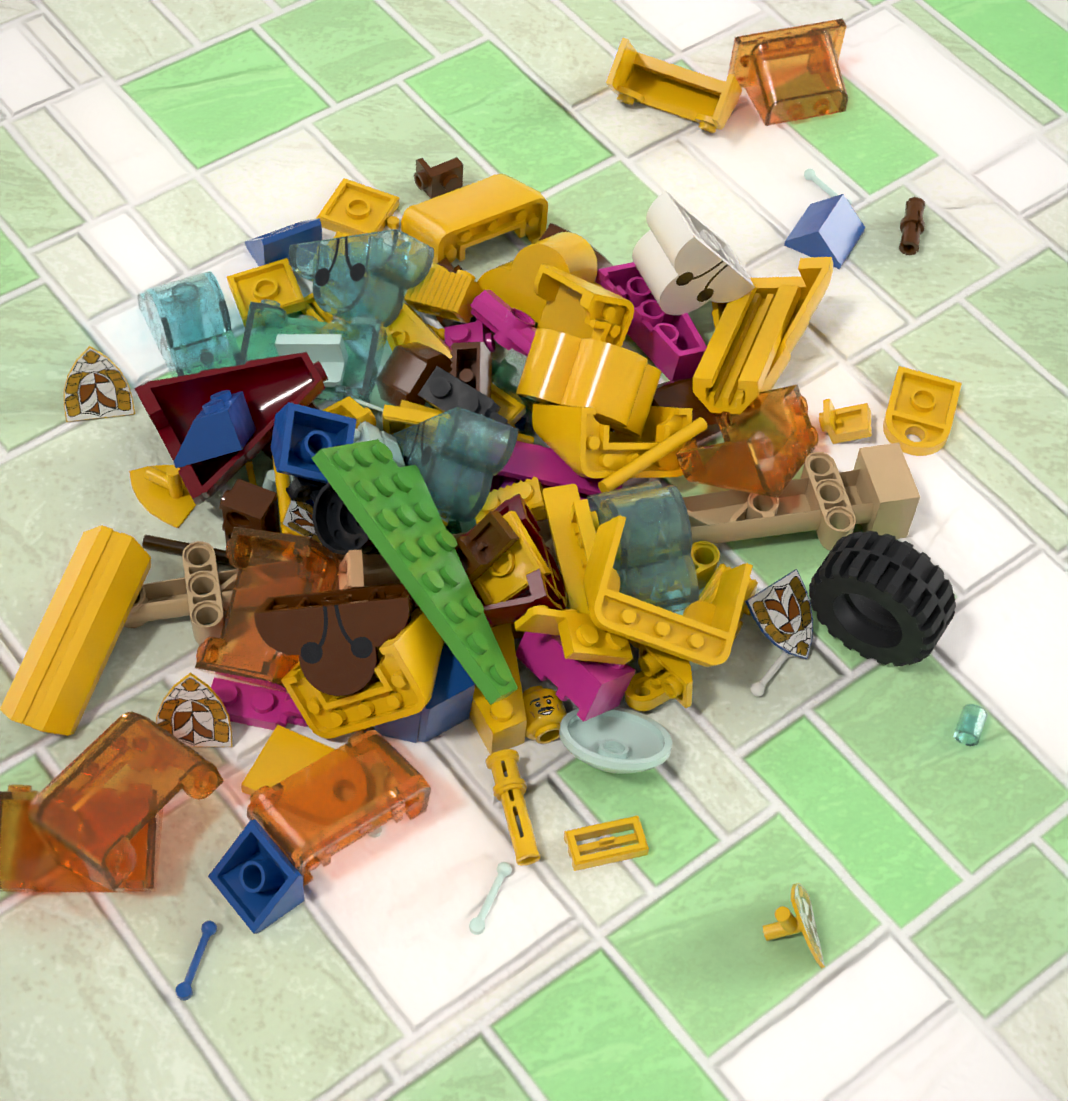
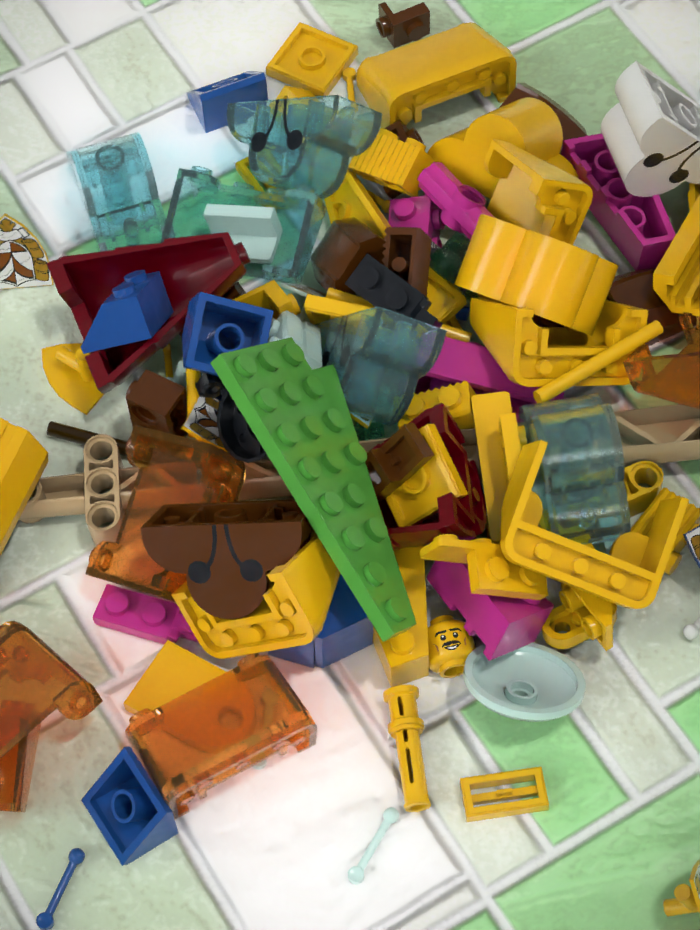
camera: 15 degrees right, 5 degrees up
shield [155,672,233,747] -> none
yellow plate [226,258,307,327] -> none
light nougat tile [338,550,364,590] -> none

